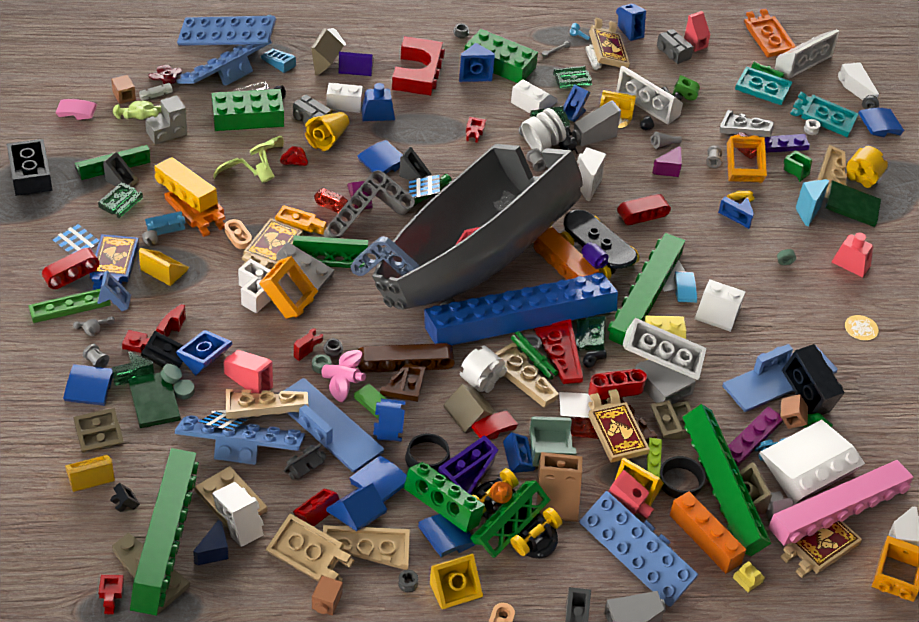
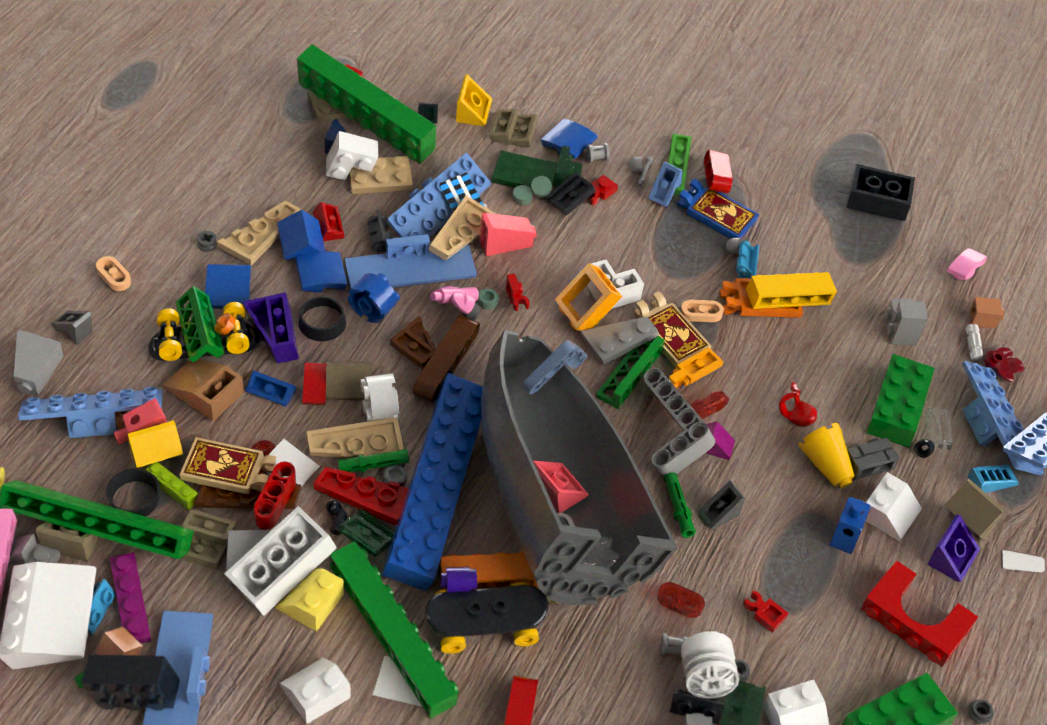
camera: 120 degrees right, 5 degrees up
sticker [51,223,99,254] -> none
green fence [75,145,151,180] -> none
clear green plate [98,182,143,218] -> none
dark grey slope [103,152,139,191] -> none
yellowish green piece [113,101,161,120] -> none
yellow slope [139,248,189,286] -> none
red slope [156,304,186,337] -> none
blue slope [176,330,232,376] -> none
yellowish green plant [213,136,284,183] -> none
tan tile [266,514,355,582] -> none
nougat brick [312,575,343,616] -> none
dark grey plate [323,338,343,357] -> none
bright green tile [354,383,387,419] -> none
blue slope [357,140,402,174] -> none
green brick [404,462,485,532] -> none
sticker [409,174,440,198] -> none
yellow slope [430,554,483,610] -> none
blue slope [459,43,495,82] -> none
sand green panel [529,416,576,467] -> none
white slope [577,147,606,201] -> none
orange brick [669,491,746,574] -> none
dark azure slope [674,271,697,303] -> none

